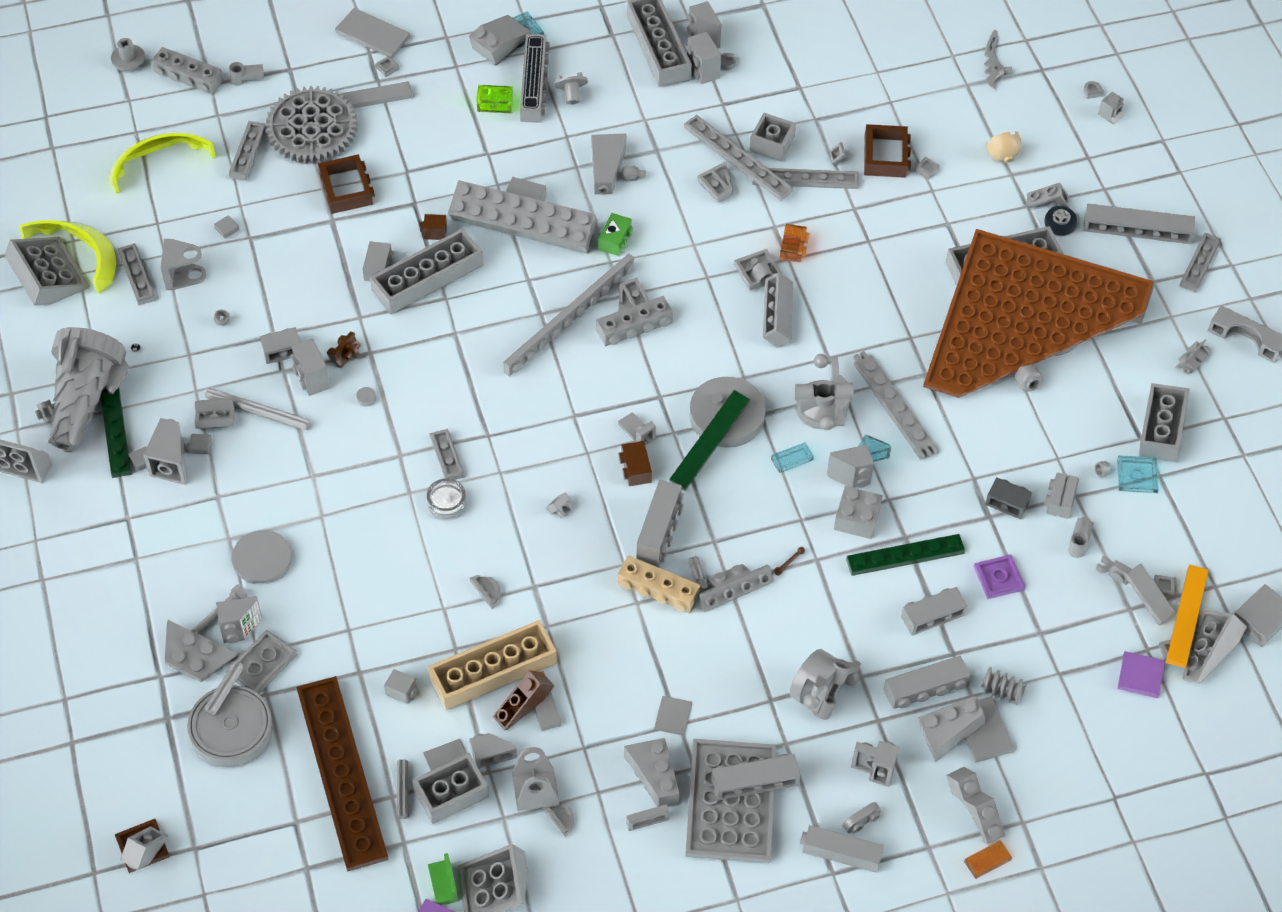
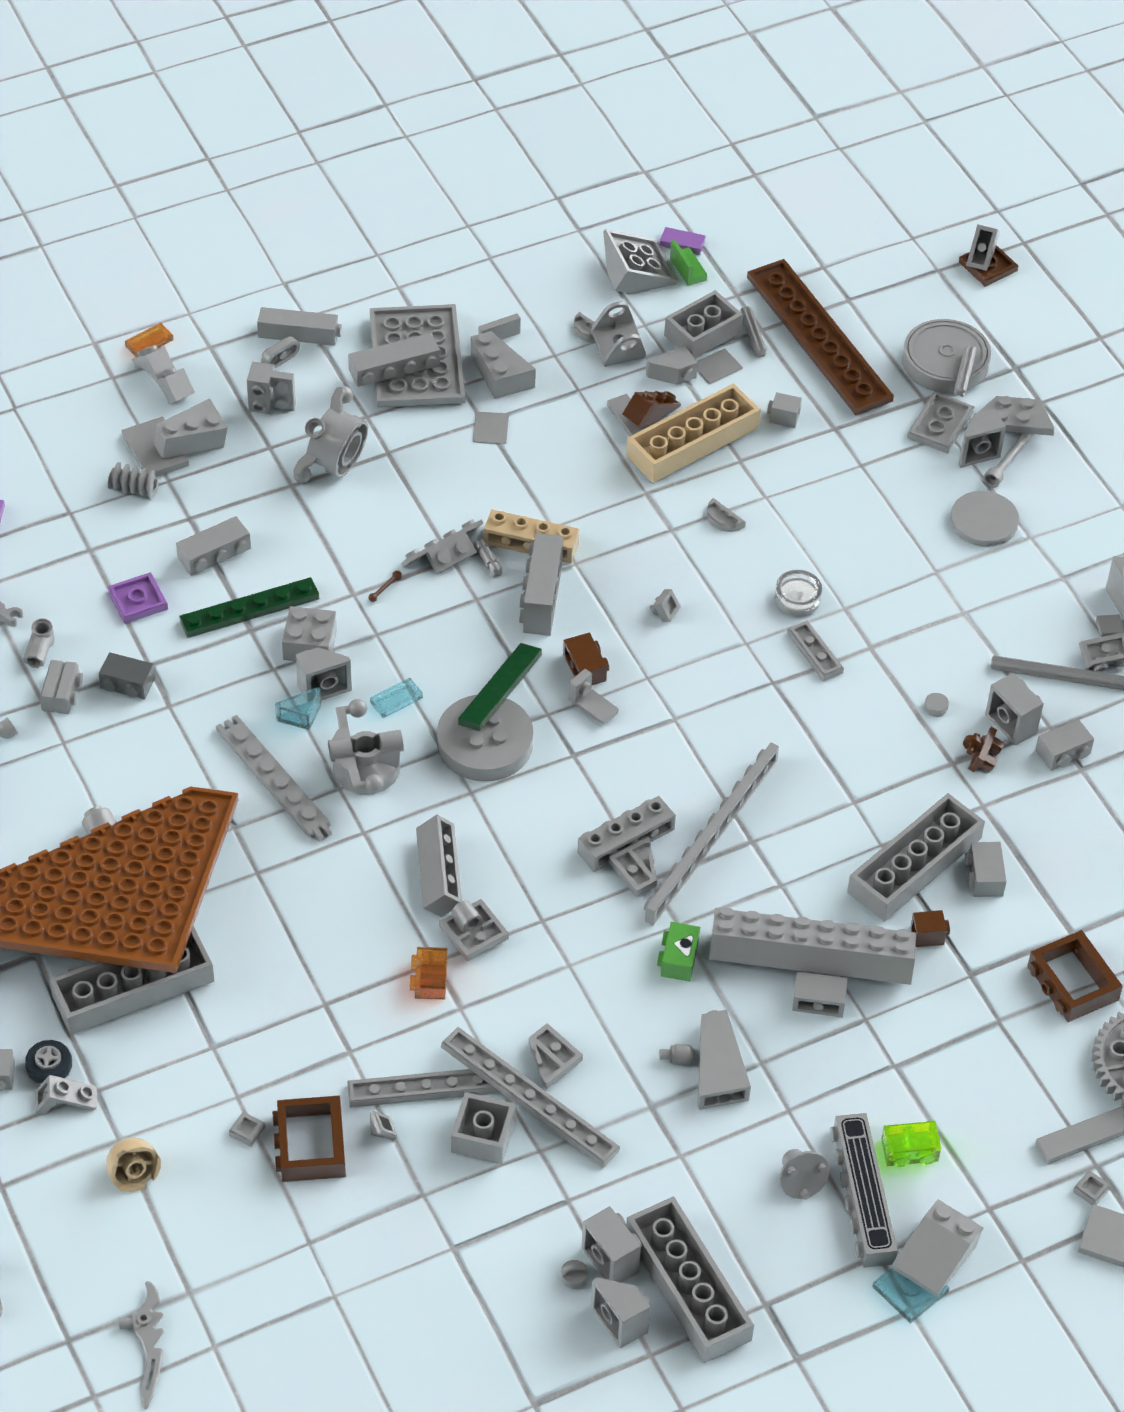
camera: 170 degrees right, 5 degrees down
light grey brick [884,655,971,709] -> none

